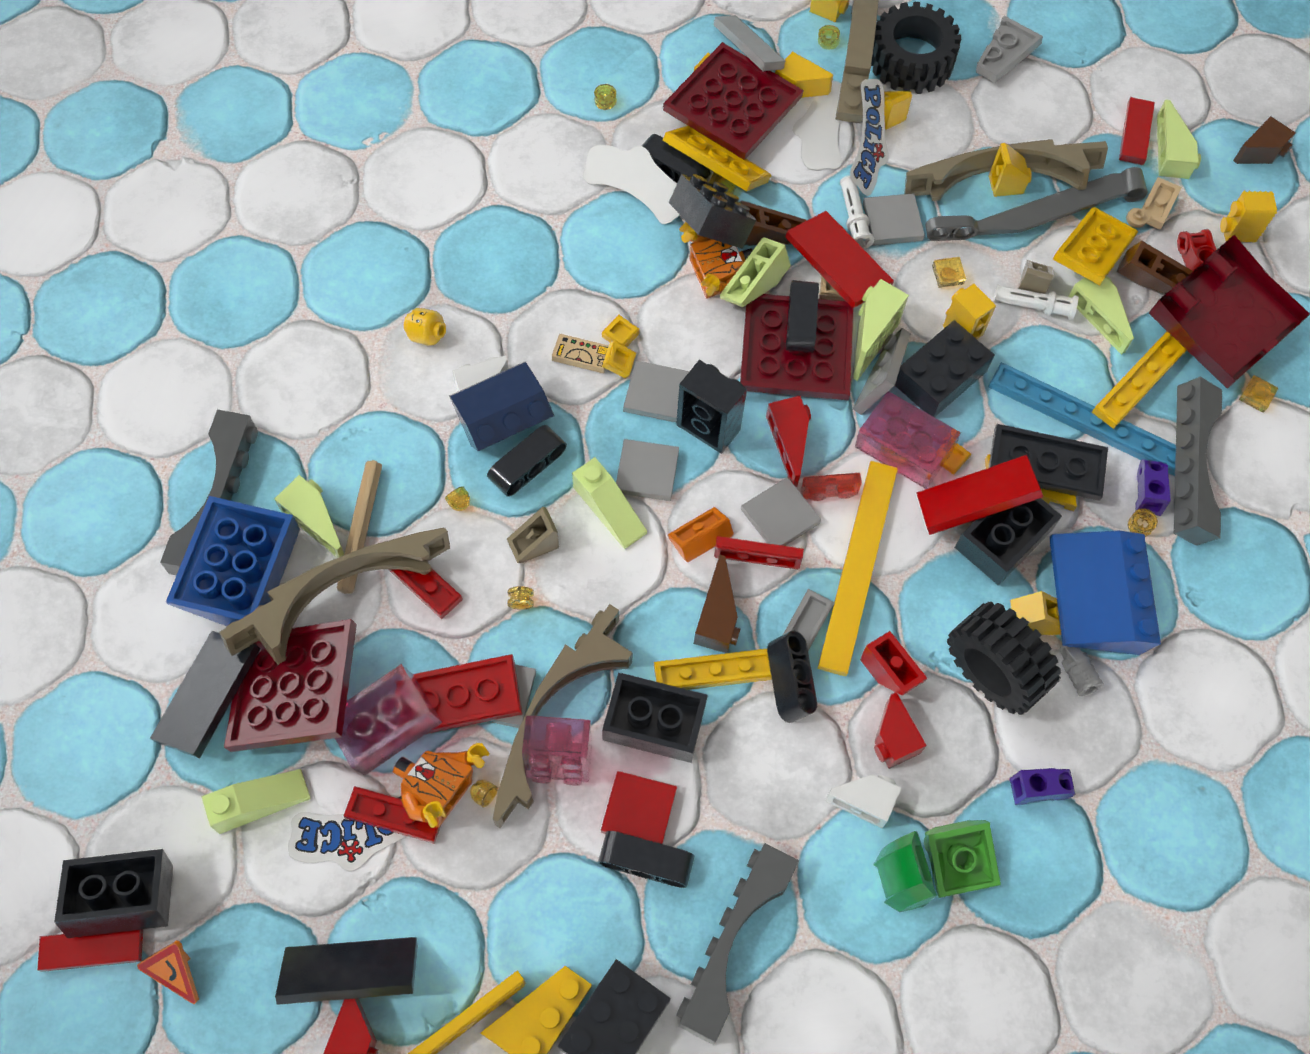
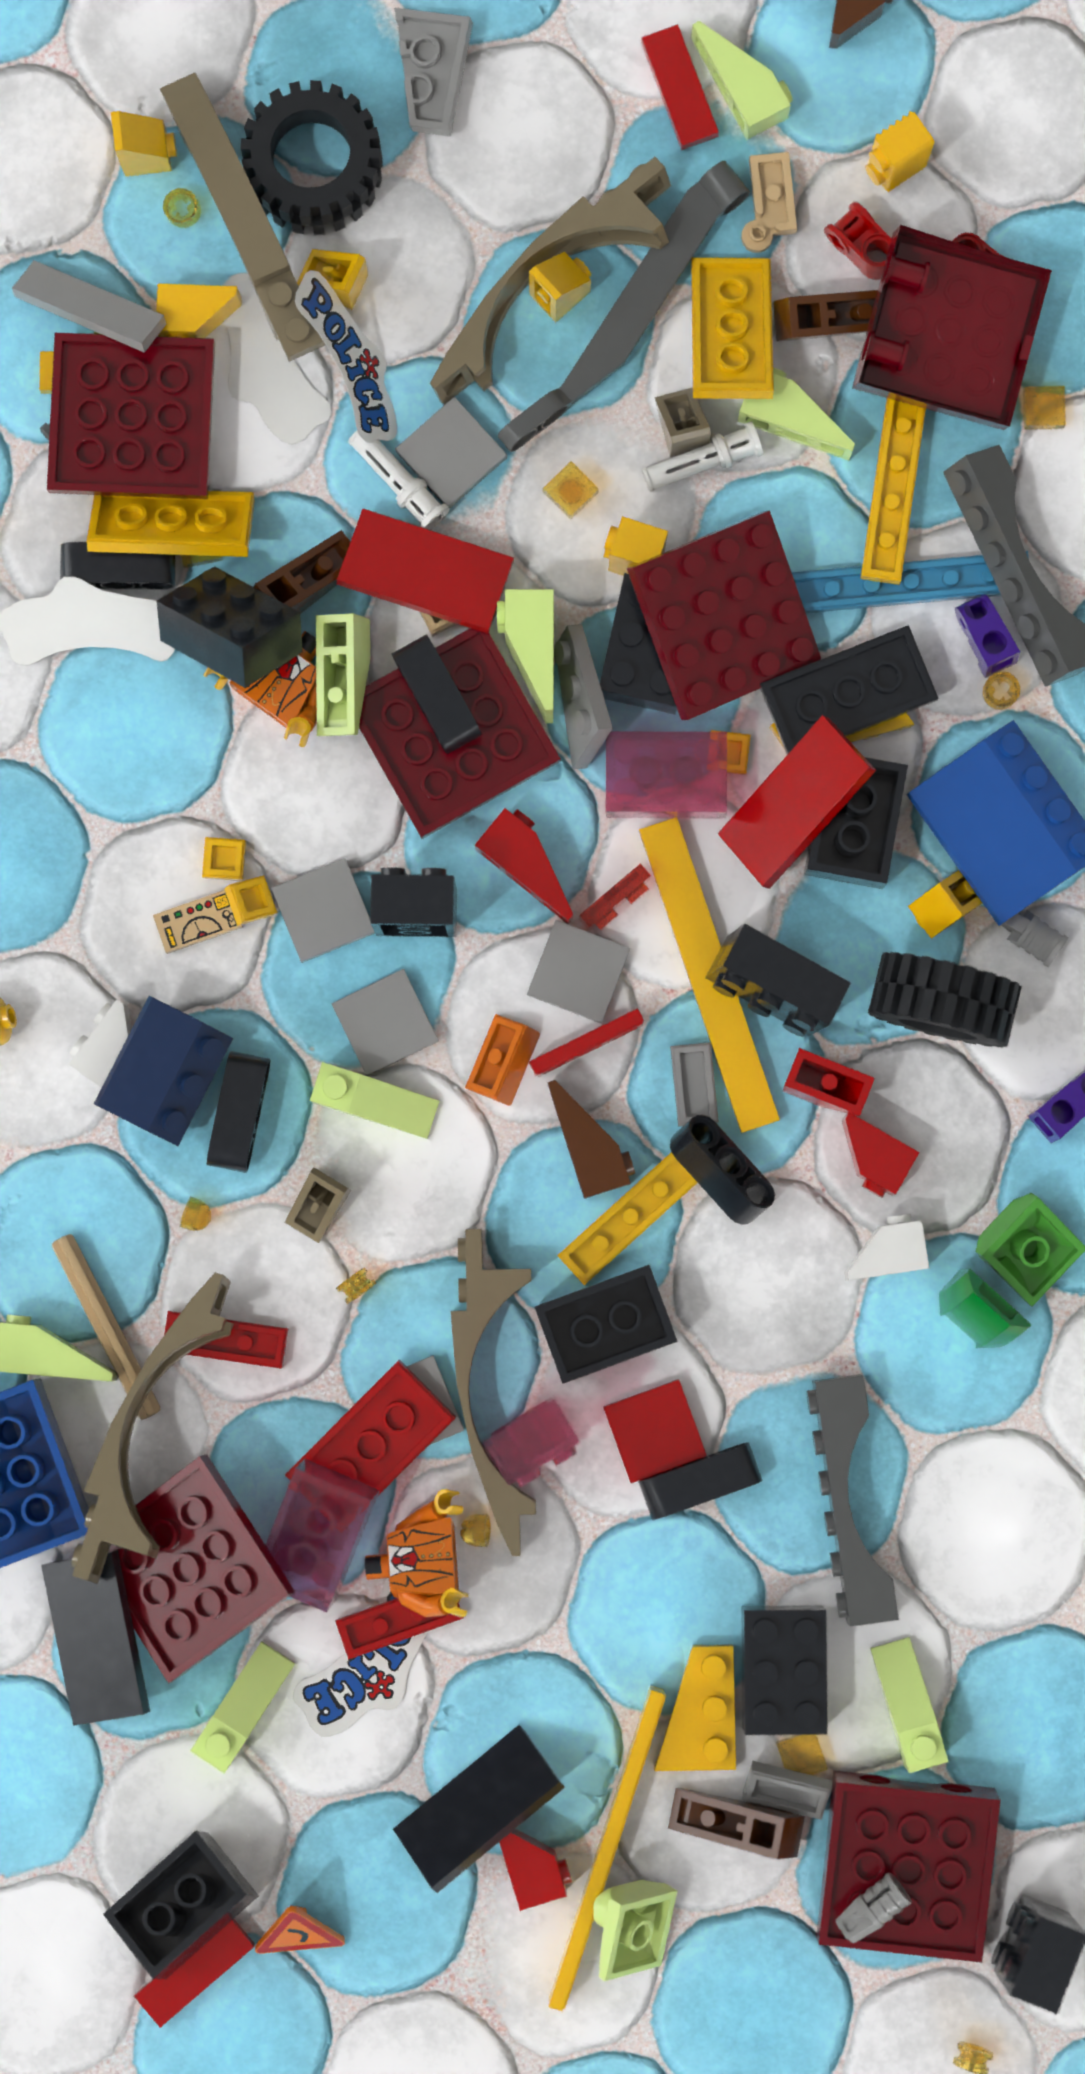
camera: 30 degrees left, 20 degrees up
none -> dark red plate [627,510,822,720]
none -> black brick [705,924,851,1037]

